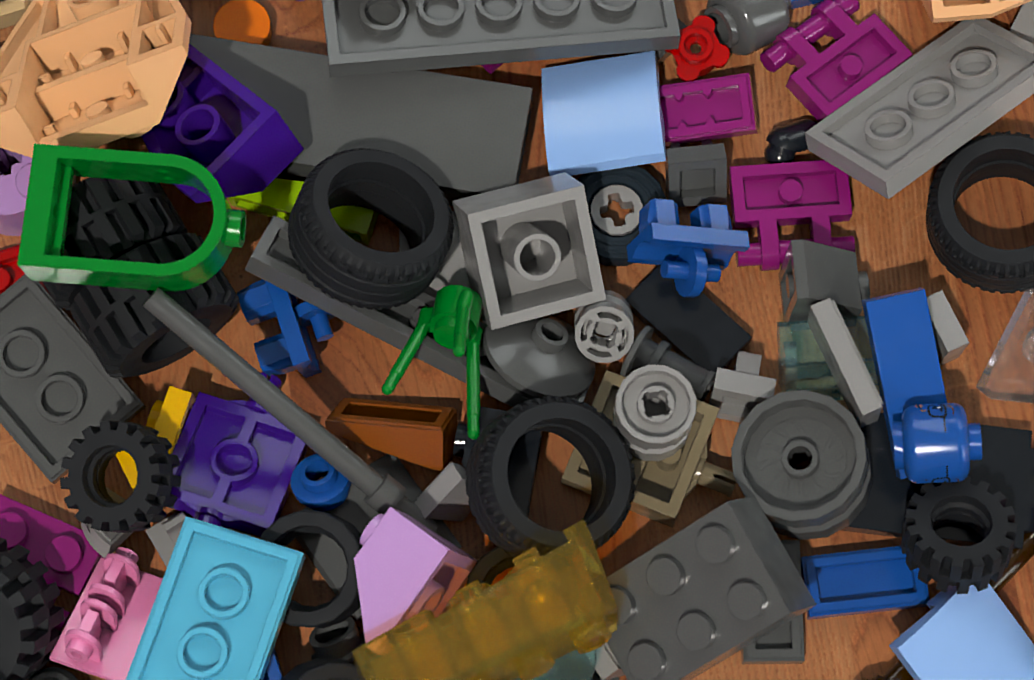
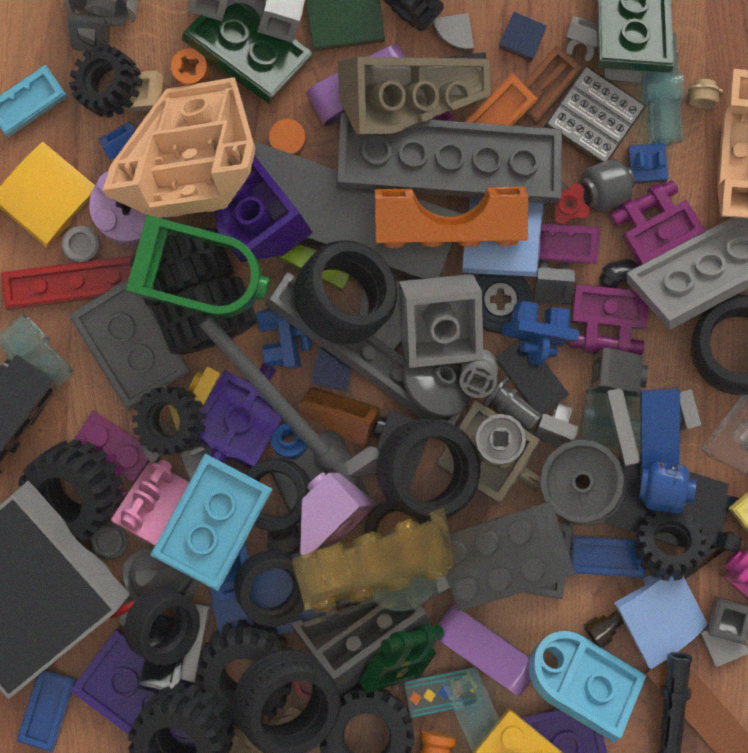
camera: 10 degrees right, 10 degrees up
green plant [382,285,483,440] -> none
none -> clear blue plate [311,347,352,392]
none -> orange arch [375,187,528,248]

